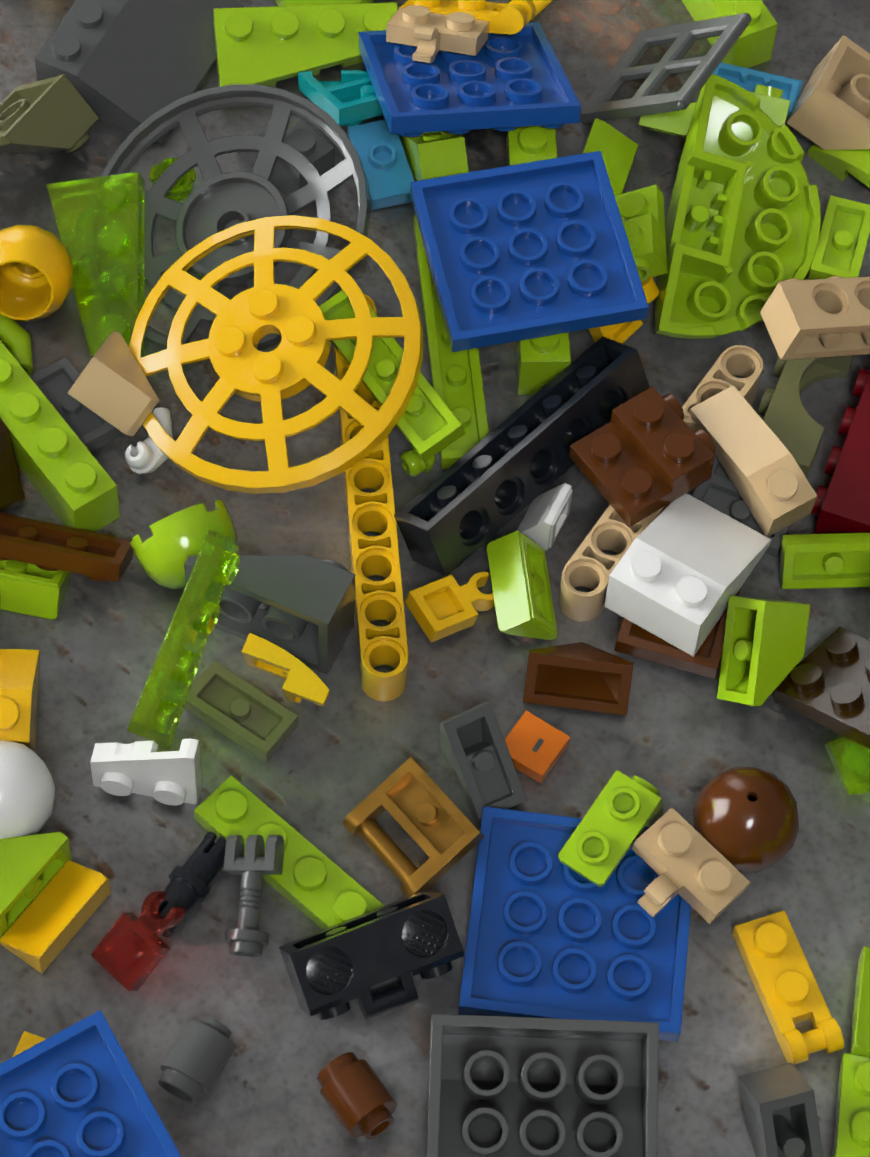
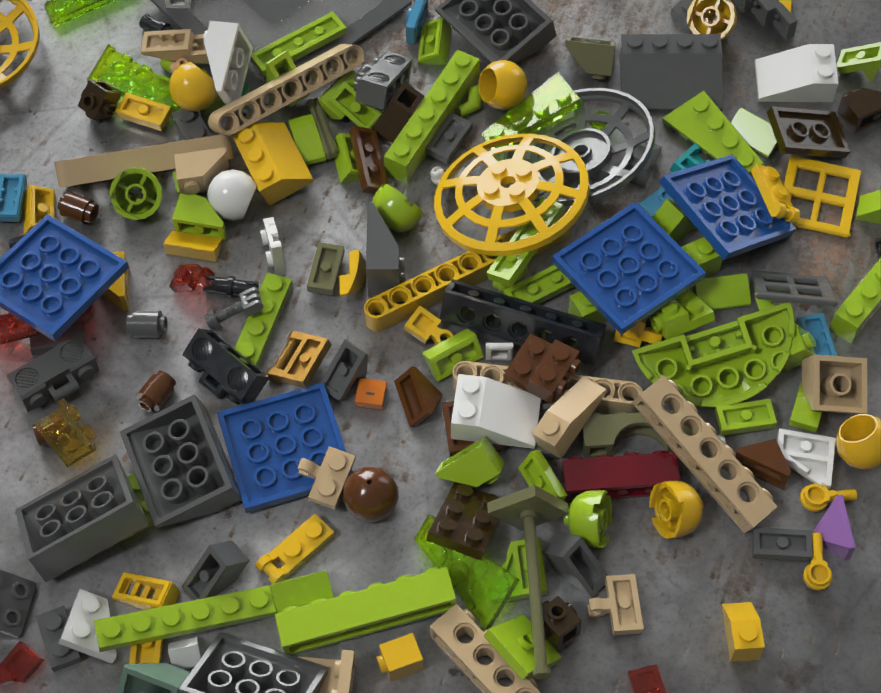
camera: 70 degrees right, 0 degrees up
tan slope [68,331,159,436] -> none
clear neon green wing [127,529,240,751] -> none
tan plate [386,5,489,64] -> none
lime bracket [558,770,664,887] -> none

